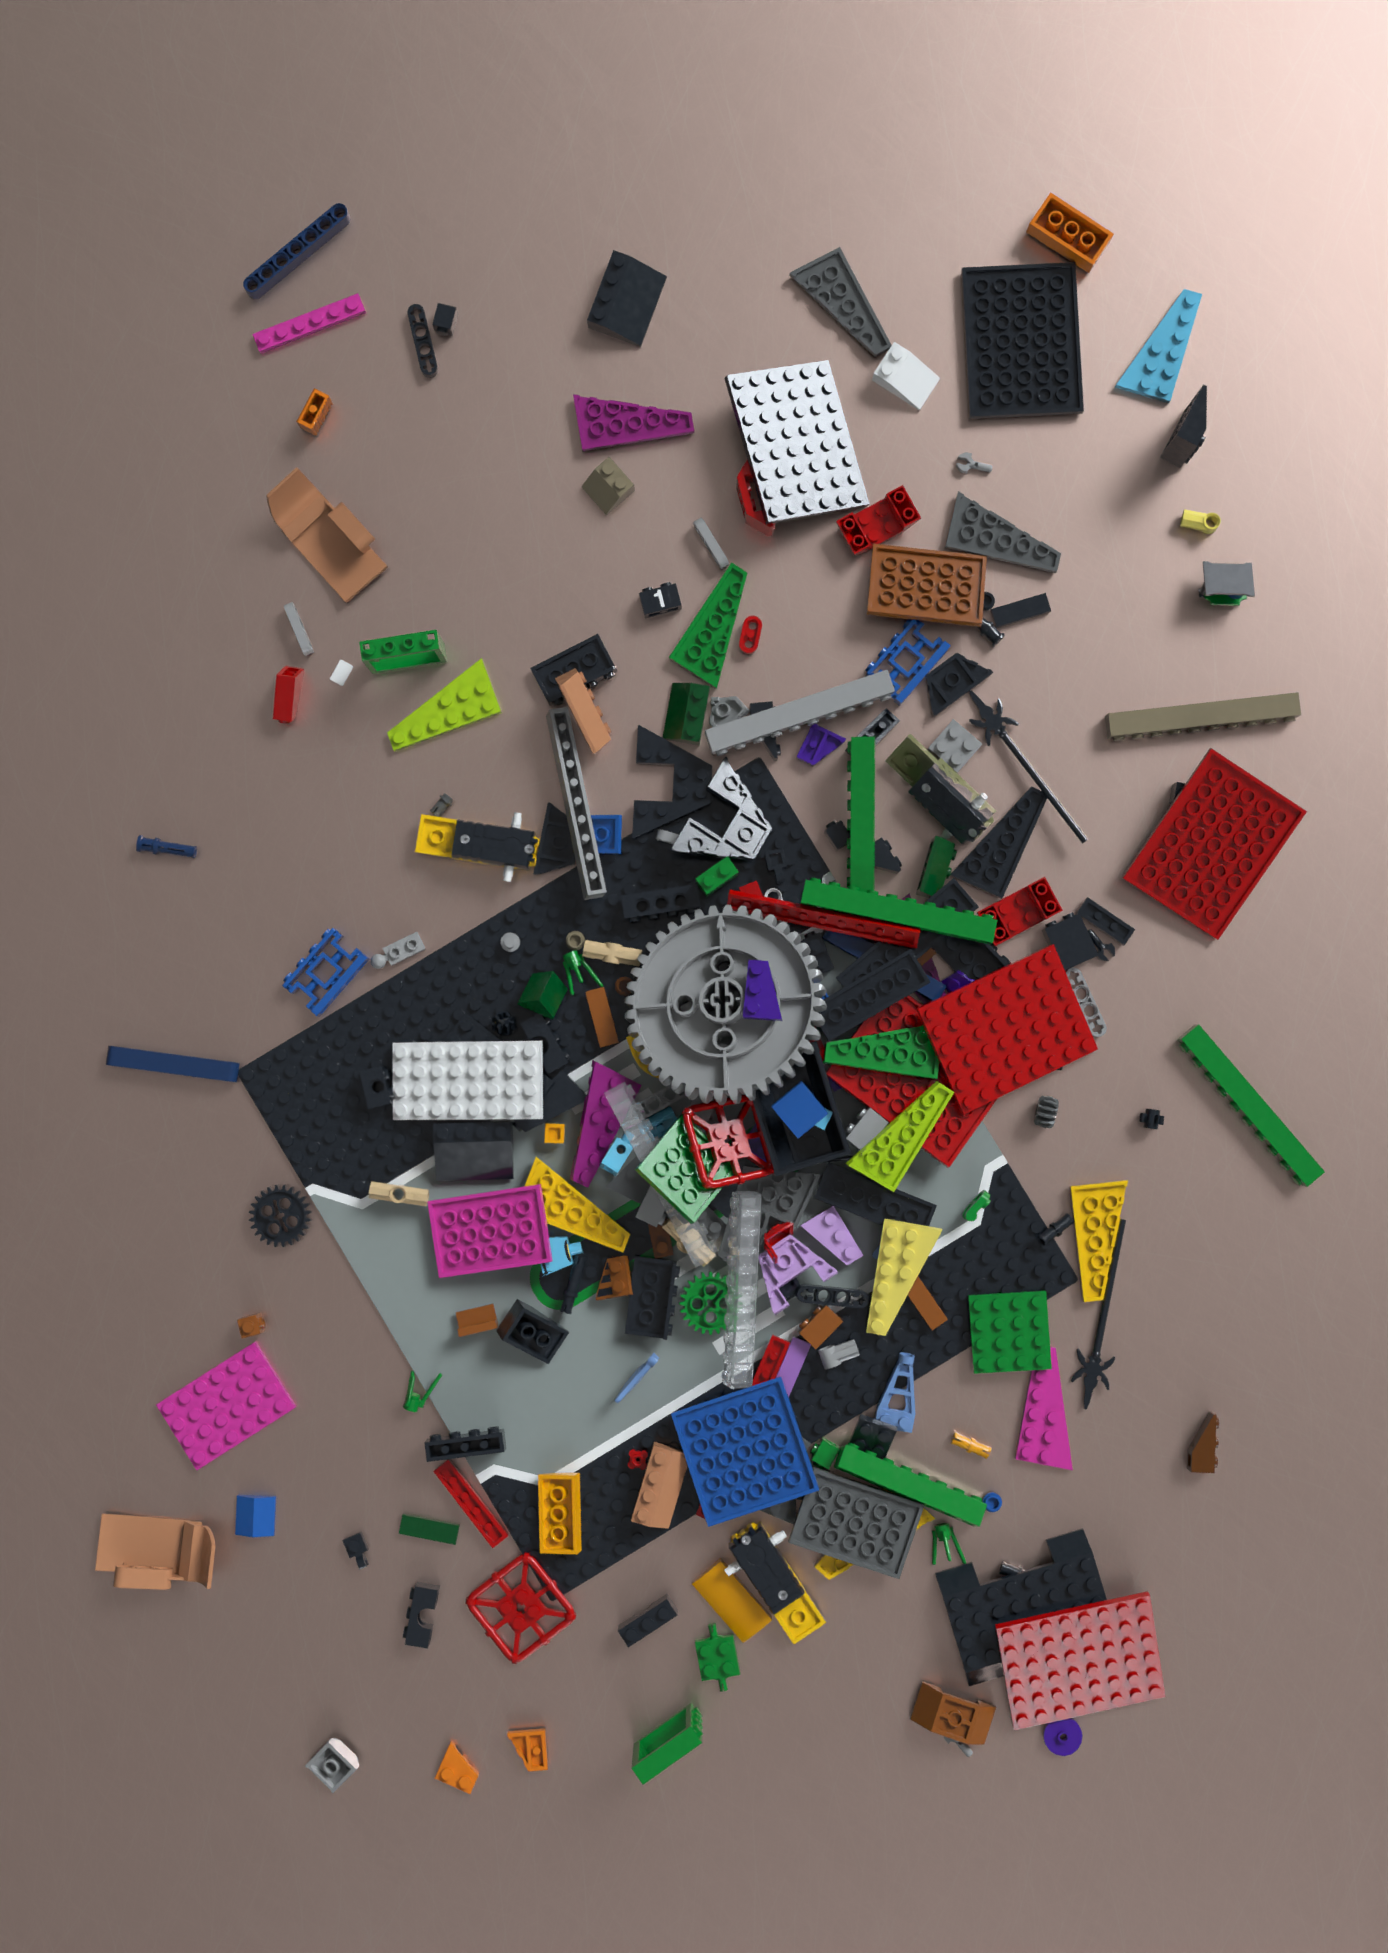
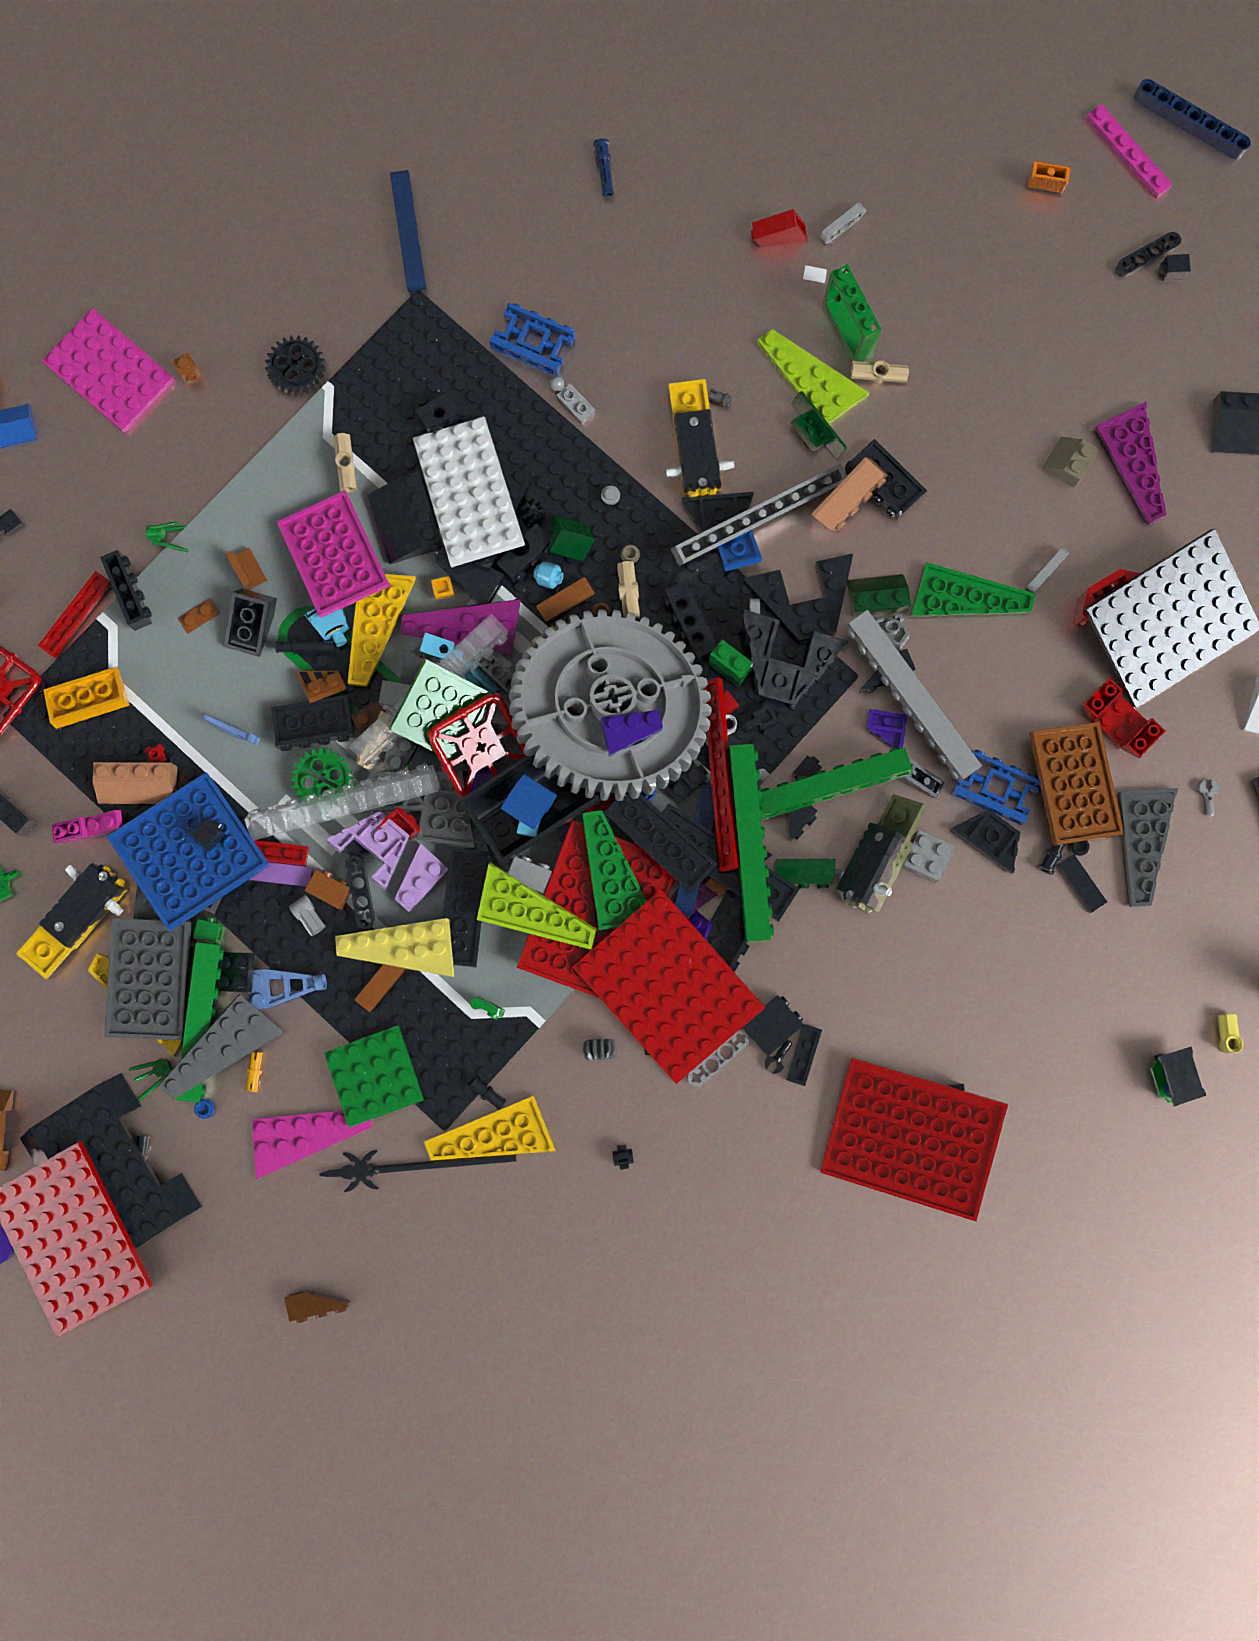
camera: 75 degrees right, 5 degrees down
nougat beam [266,467,388,603] -> none
dark green tile [399,1513,460,1545] -> none
green plant [563,950,603,995] -> none
black brick [639,582,682,619] -> none
light orange slope [692,1558,772,1643] -> none
red plate [739,616,762,654] -> none
black wing [950,787,1047,899] -> none
black piece [969,690,1088,844] -> none
red slope [977,877,1063,946] -> none
dark tan brick [1105,692,1301,741] -> none
green brick [1177,1024,1325,1187] -> none
none -> dark pink slope [52,810,123,843]
none -> dark grey wing [158,994,284,1099]
none -> dark orange plate [178,598,220,634]
none -> black brick [191,818,226,852]
none -> medium azure head [534,561,563,589]
none -> dark green bracket [790,391,847,459]
none -> tan piece [850,361,909,383]

